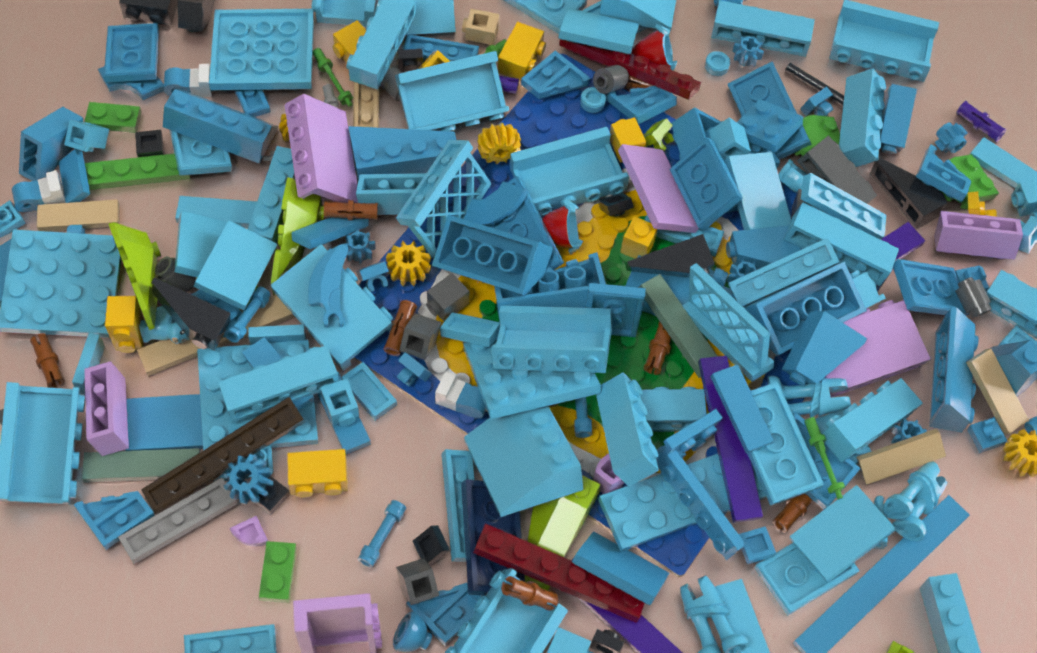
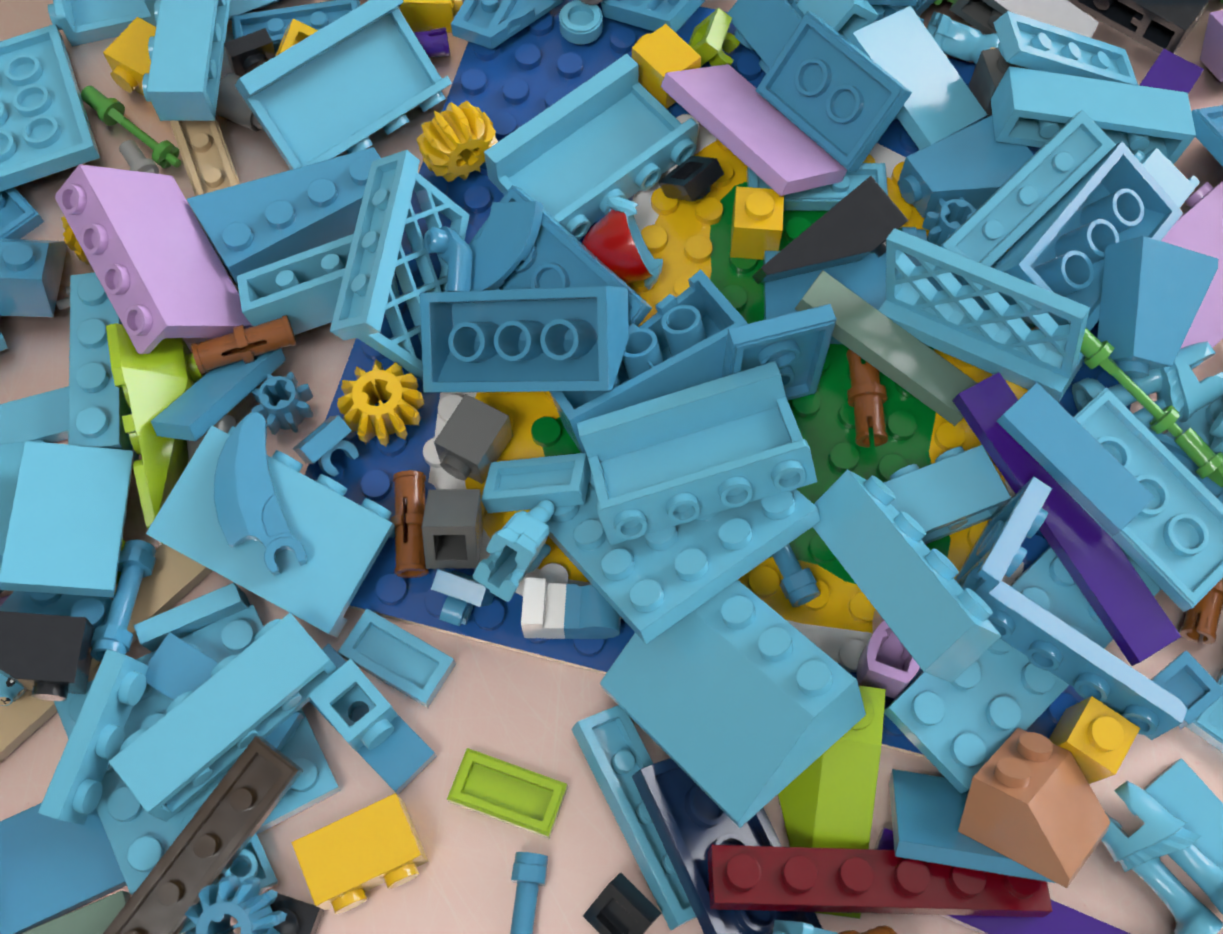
camera: 15 degrees left, 5 degrees up
none -> medium azure plate [38,649,149,825]
none -> dark azure arm [424,226,473,292]
none -> lime tile [447,748,568,839]
none -> medium azure animal [473,500,555,602]
none -> nougat slope [958,727,1110,888]
none -> yellow brick [1049,696,1140,784]
none -> bright green piece [1070,323,1183,438]

